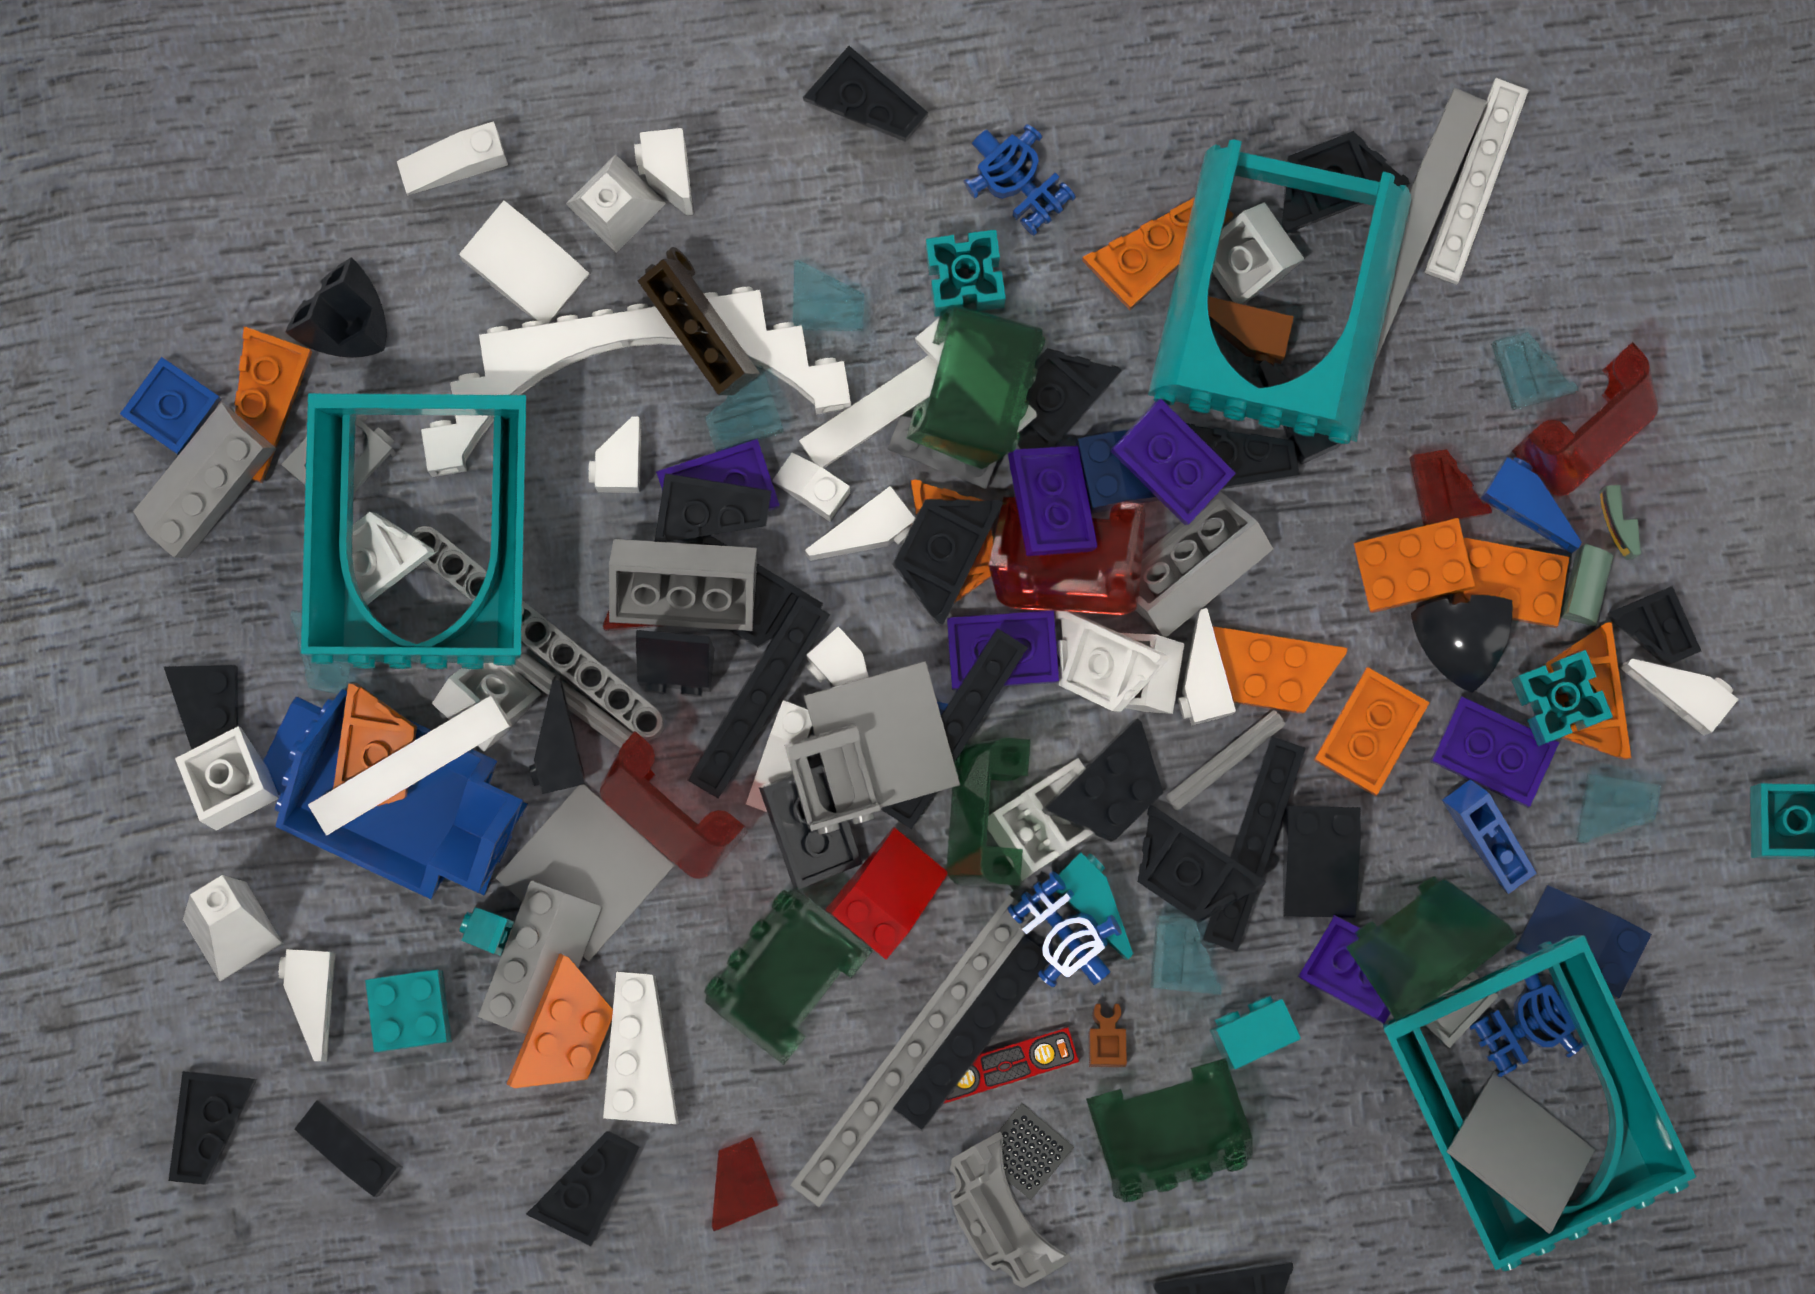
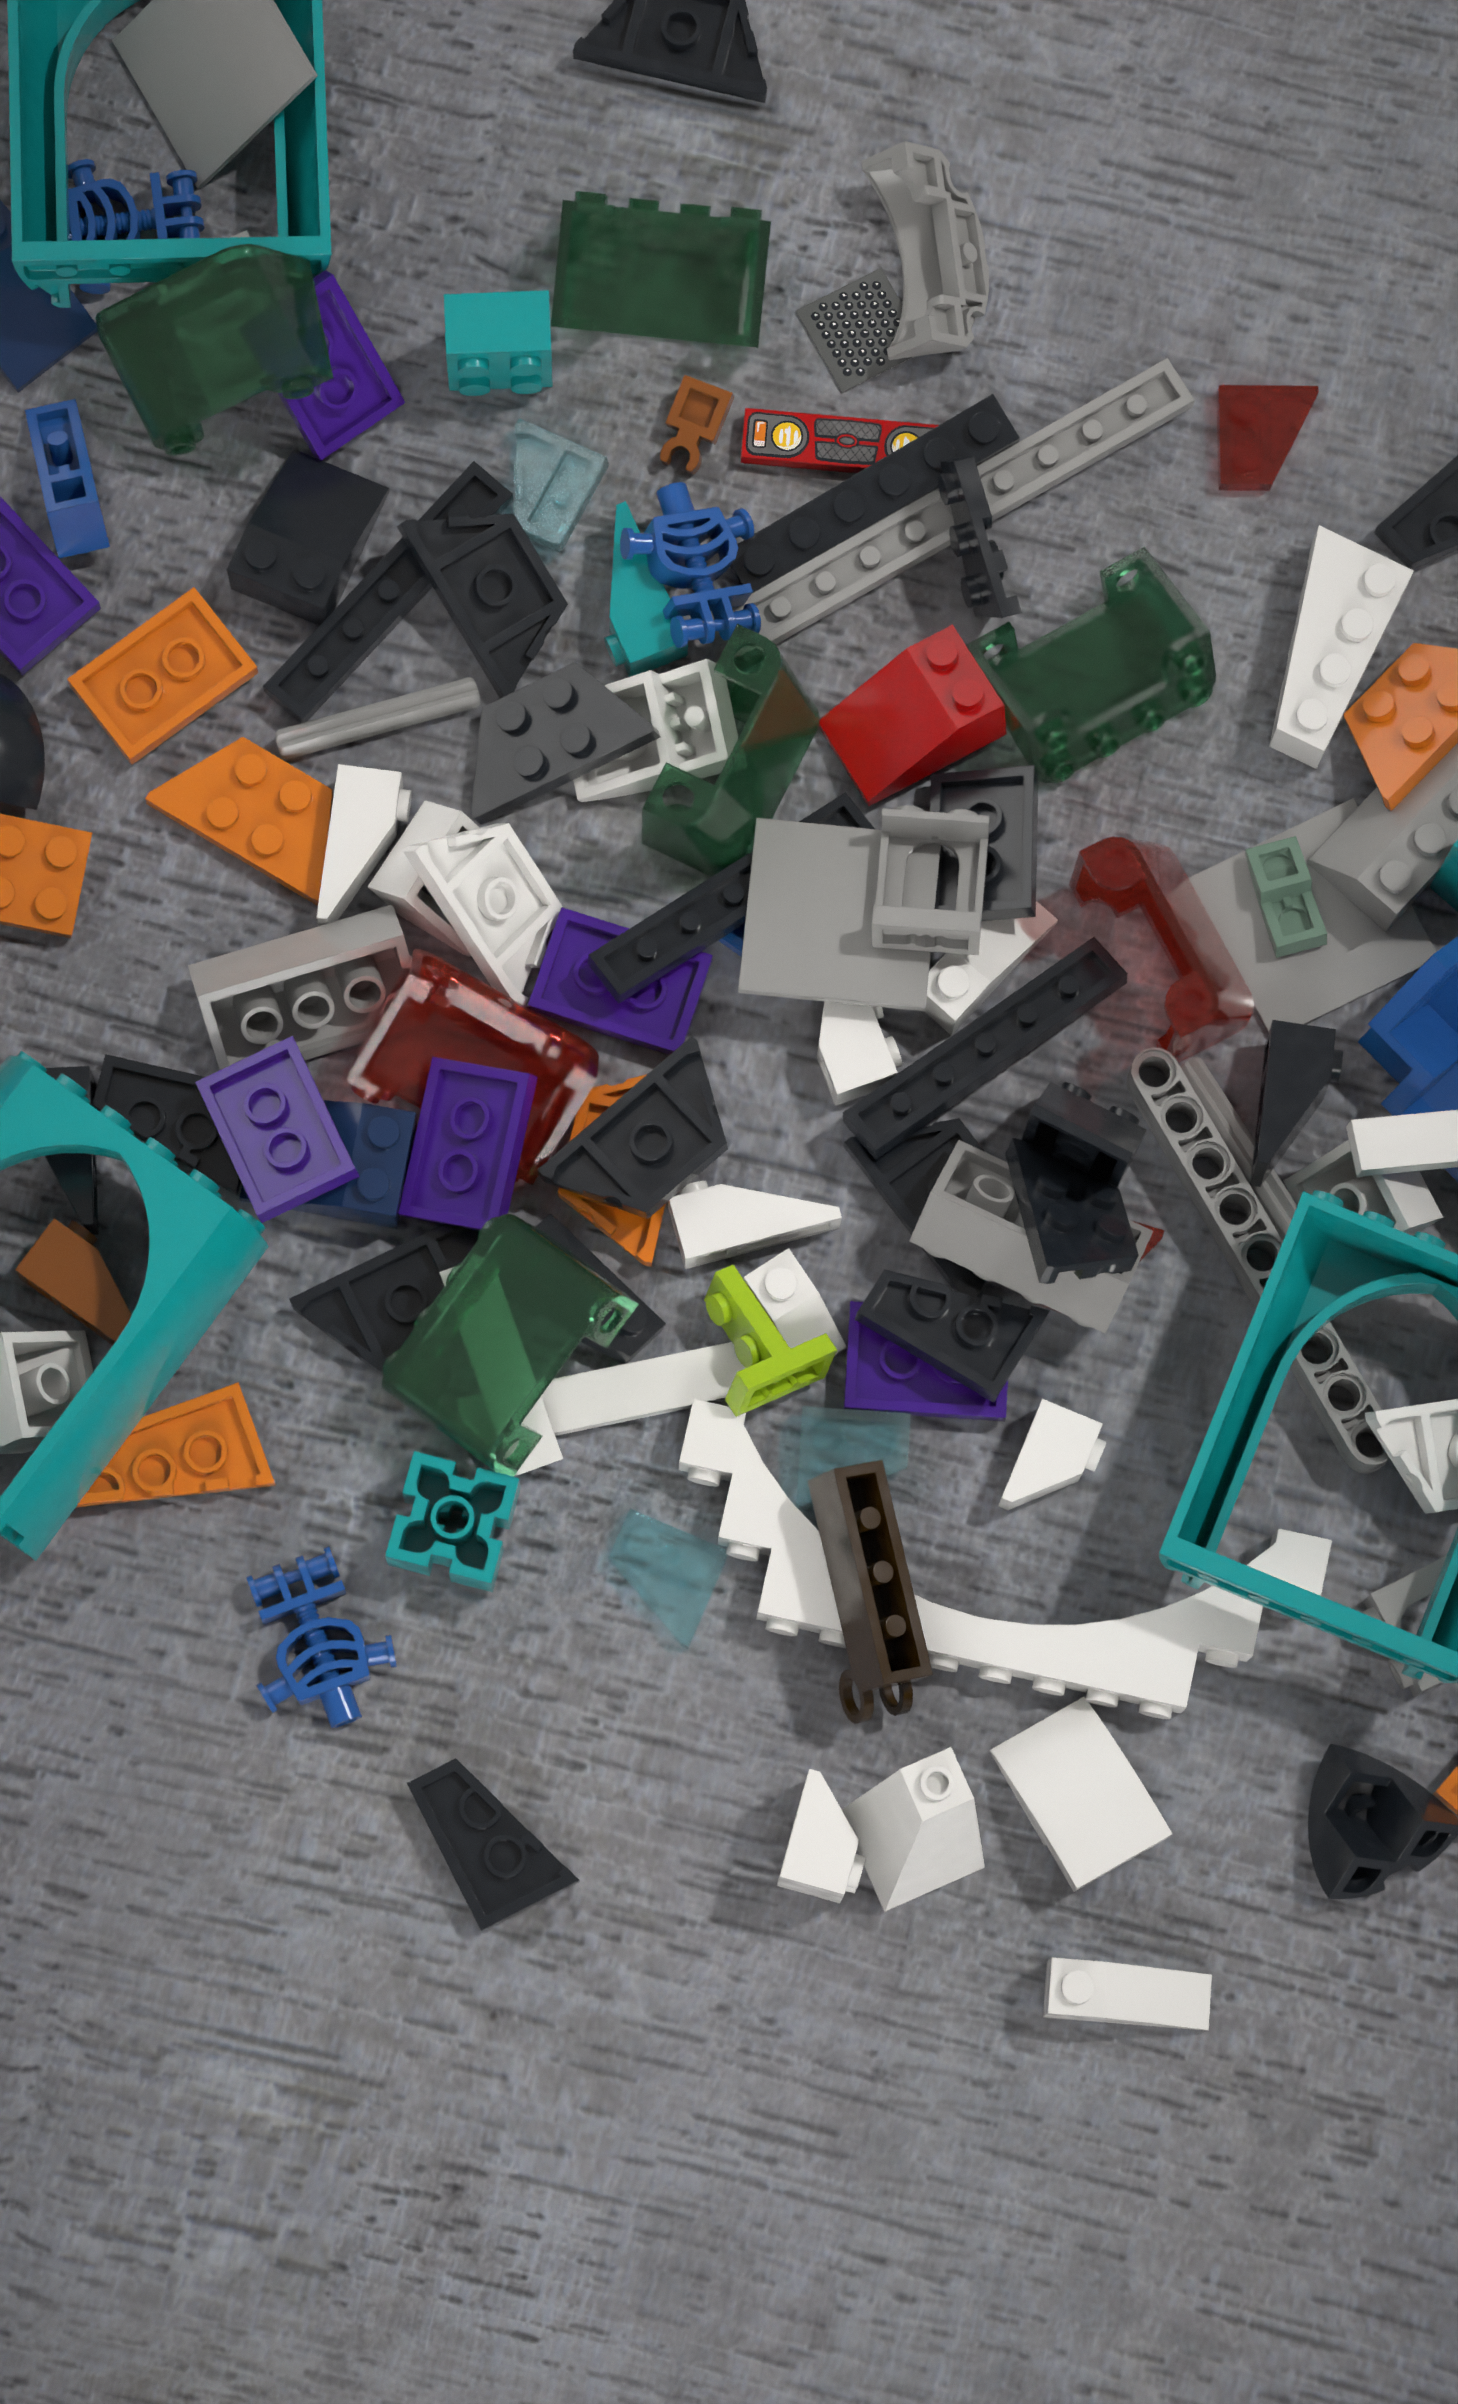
camera: 160 degrees left, 5 degrees down
none -> lime bracket [704,1265,837,1417]
none -> black wing [938,457,1022,618]
none -> black wing [1005,1138,1139,1284]
none -> sand green slope [1245,836,1328,958]

